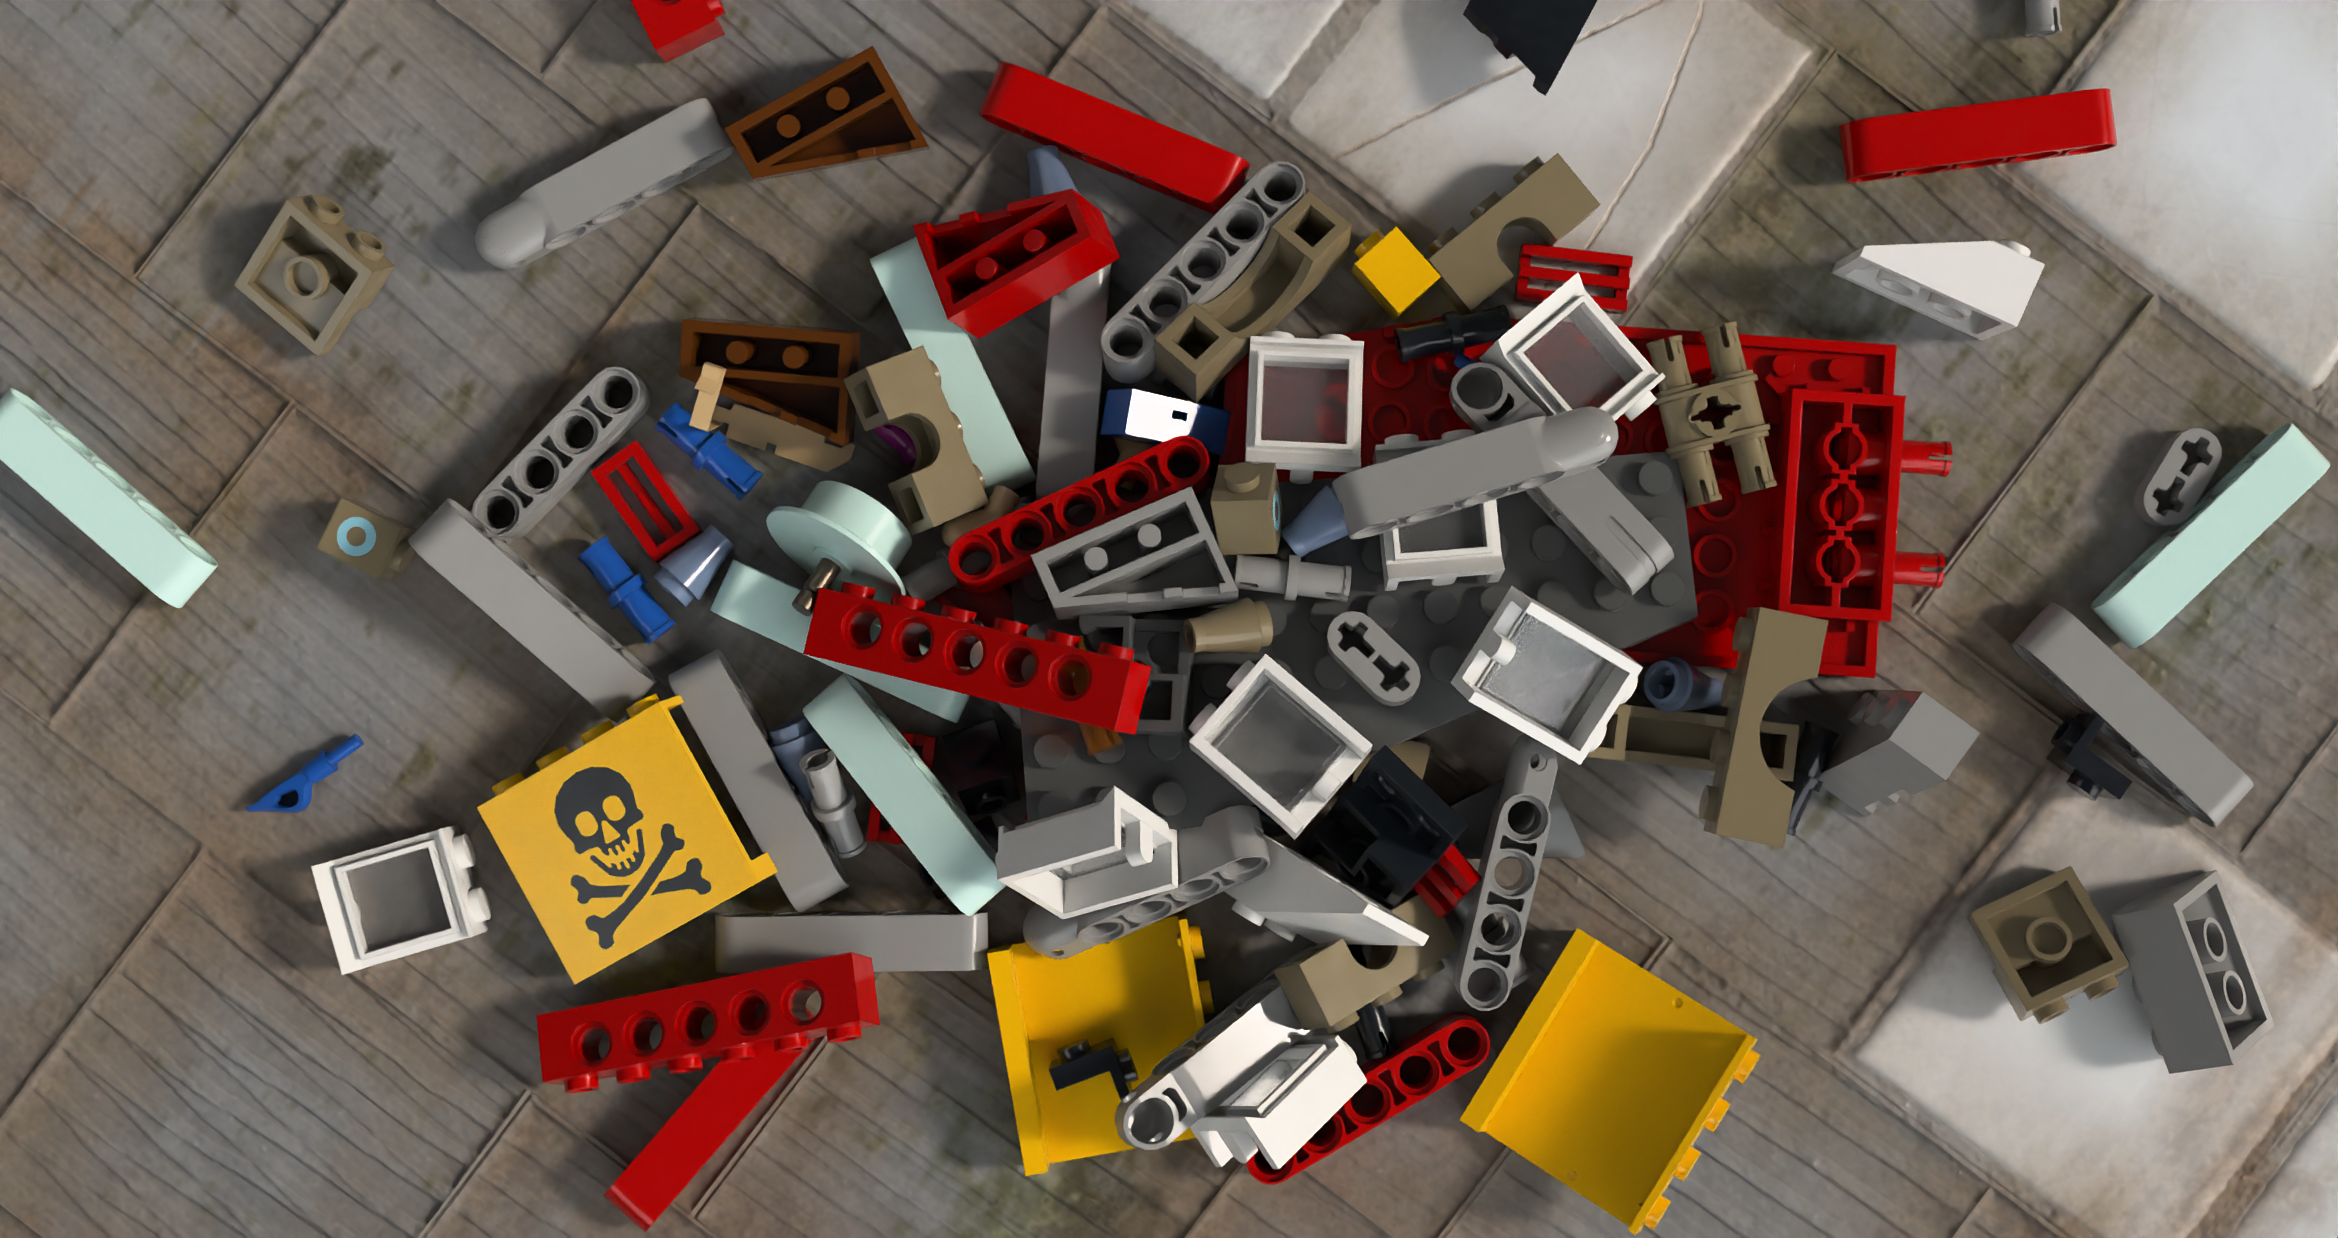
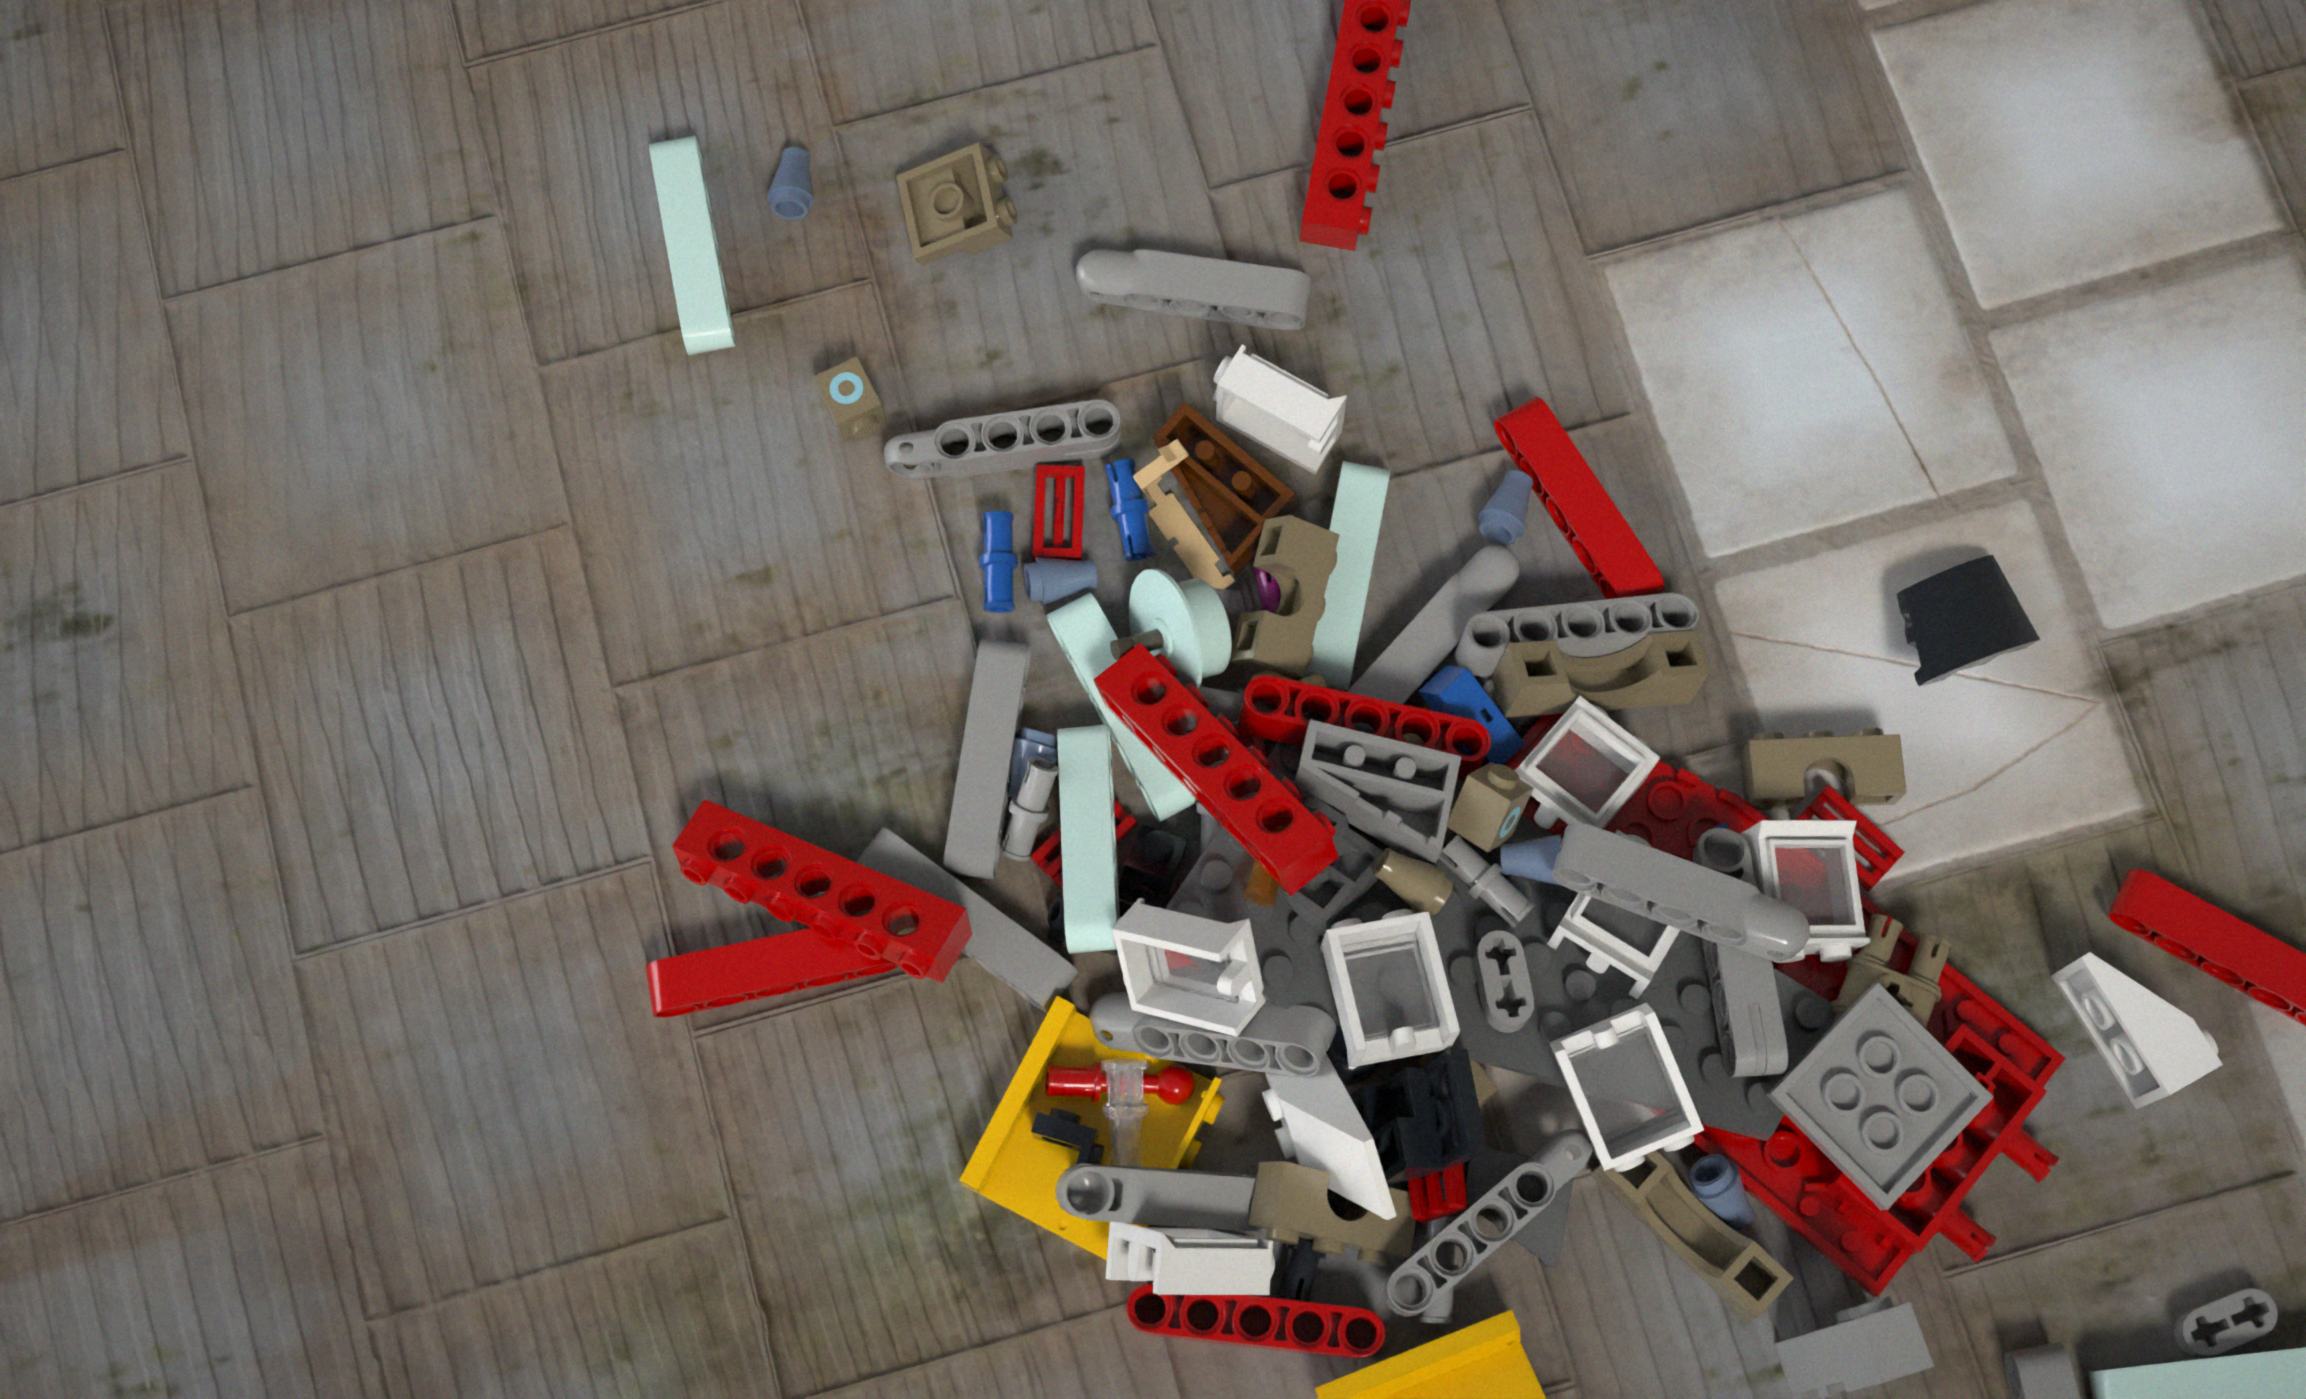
camera: 40 degrees right, 15 degrees down
blue hand [246,734,364,813] -> none
window [311,825,491,975] -> none
light grey beam [408,498,657,723] -> none
yellow panel [477,694,778,985] -> none
reddish brown wedge [724,46,930,181] -> none
red wedge [912,189,1120,339] -> none
yellow brick [1351,226,1441,321] -> none
black pin [1394,304,1512,363] -> none
dark tan arch [1699,607,1828,848] -> none
black pin [1780,720,1840,836] -> none
none -> sand blue cone [767,147,814,220]
none -> red pin [1045,1061,1195,1105]
none -> clear pin [1101,1058,1149,1166]
none -> white window [1213,345,1347,475]
none -> light grey plate [1766,983,1993,1210]

